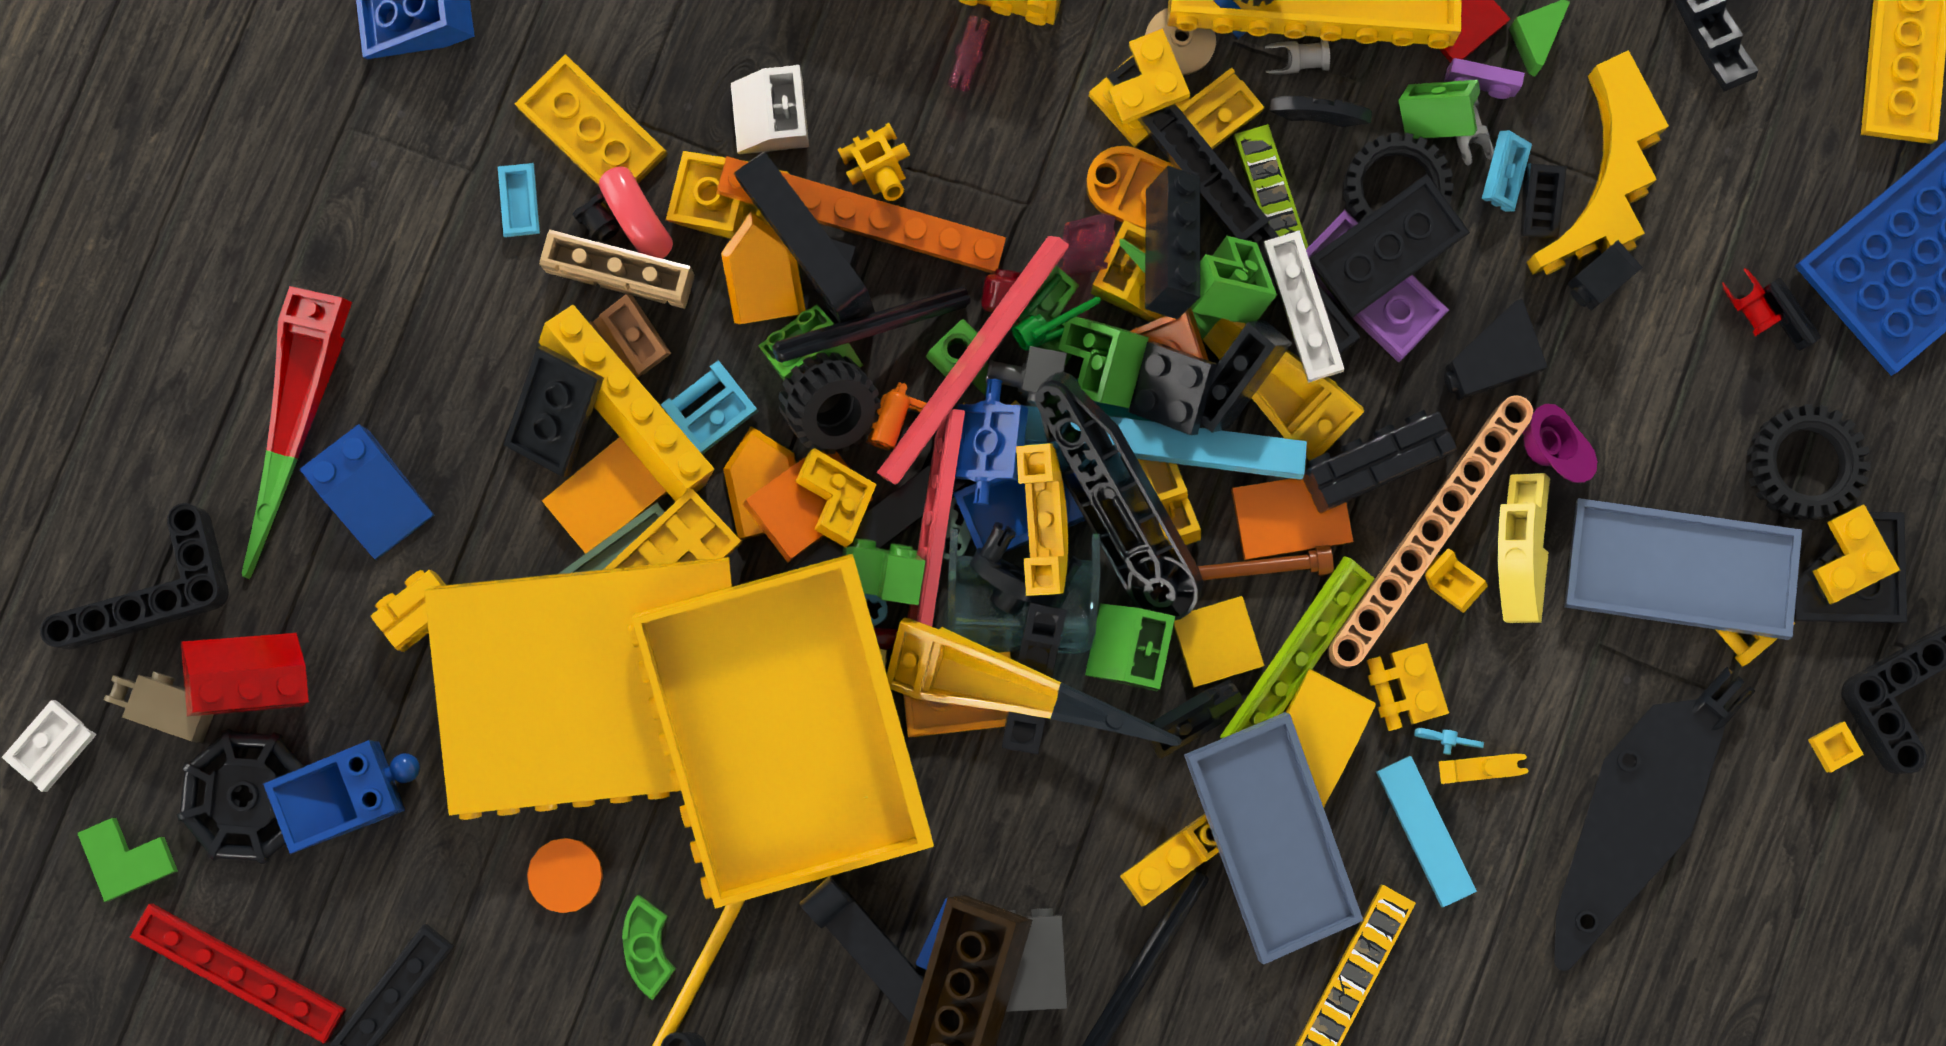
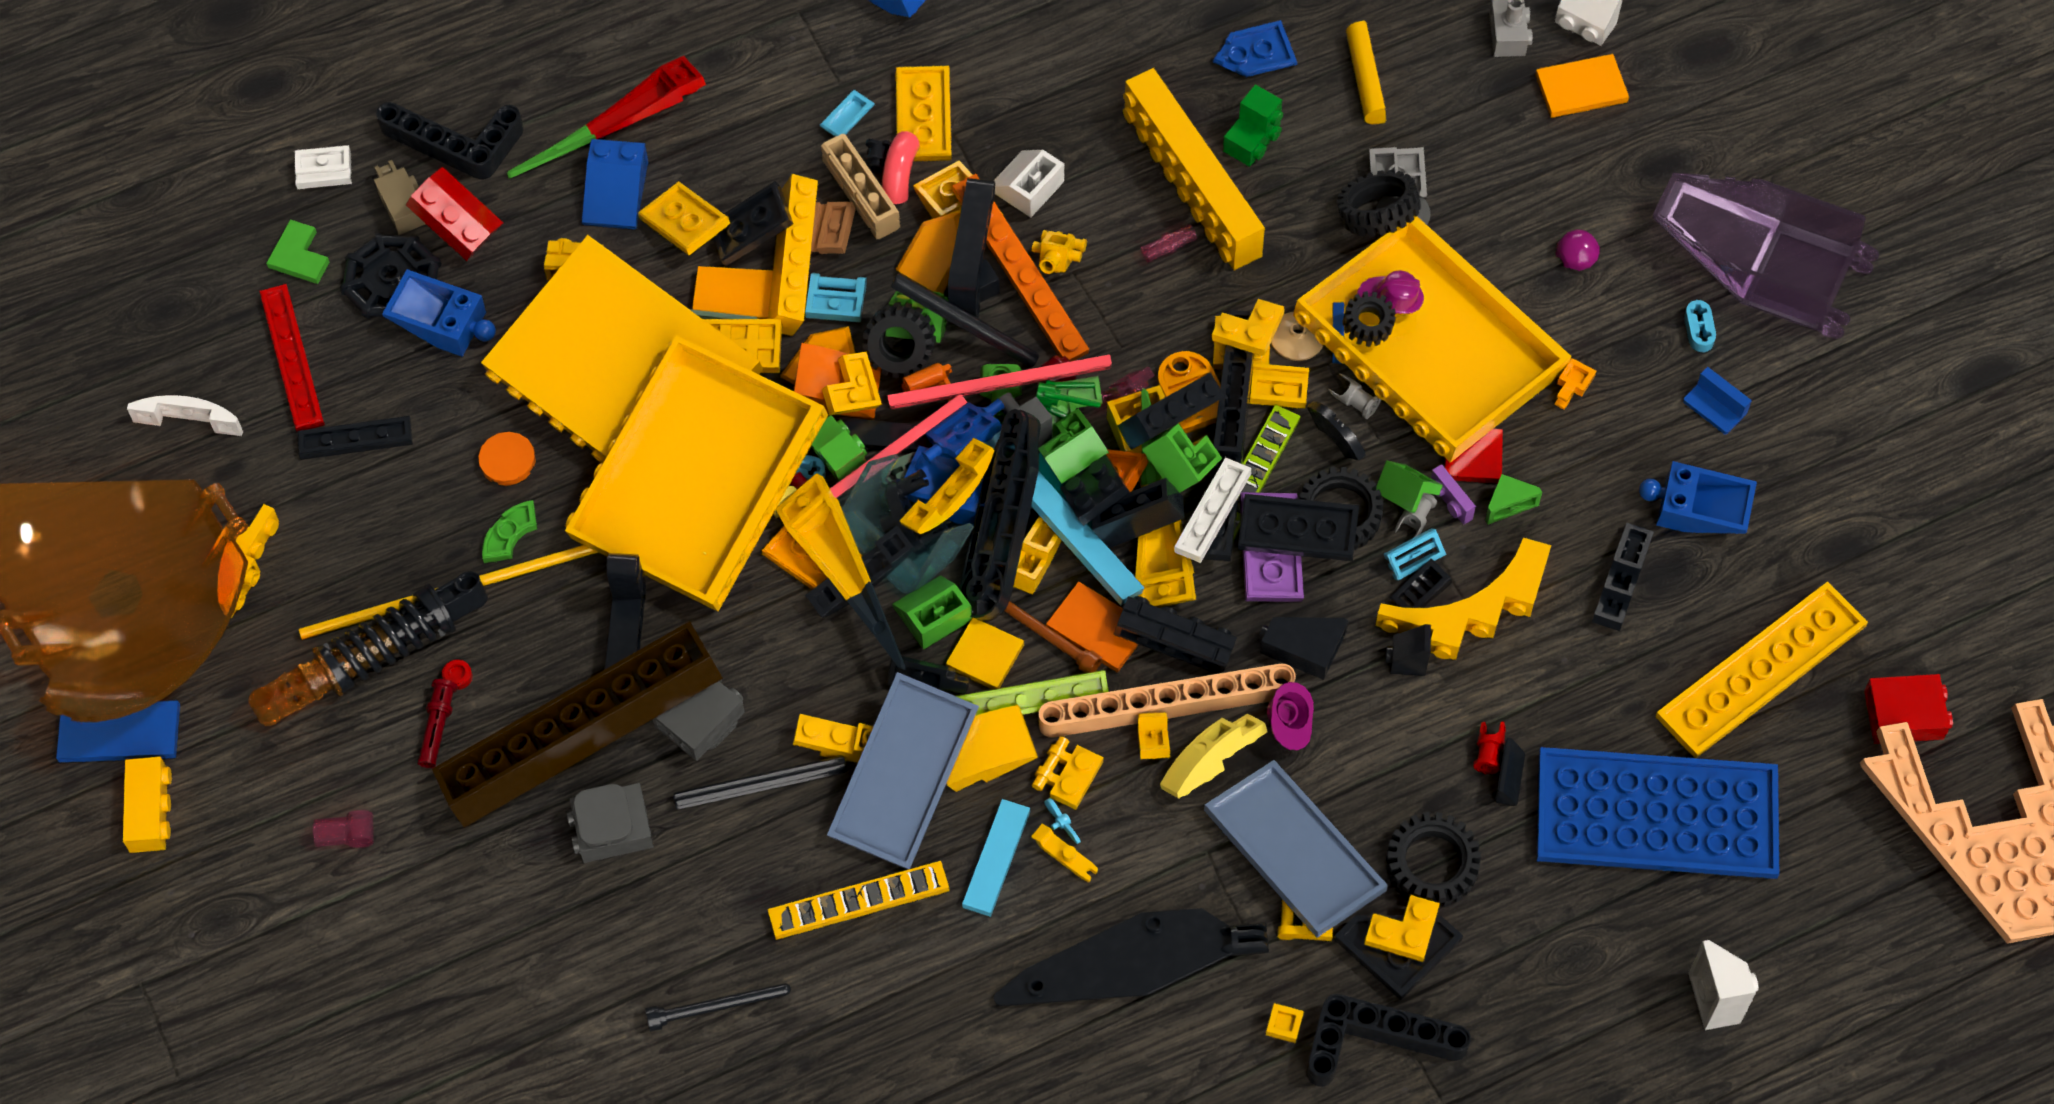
camera: 45 degrees right, 20 degrees down
none -> yellow tile [638,182,730,255]

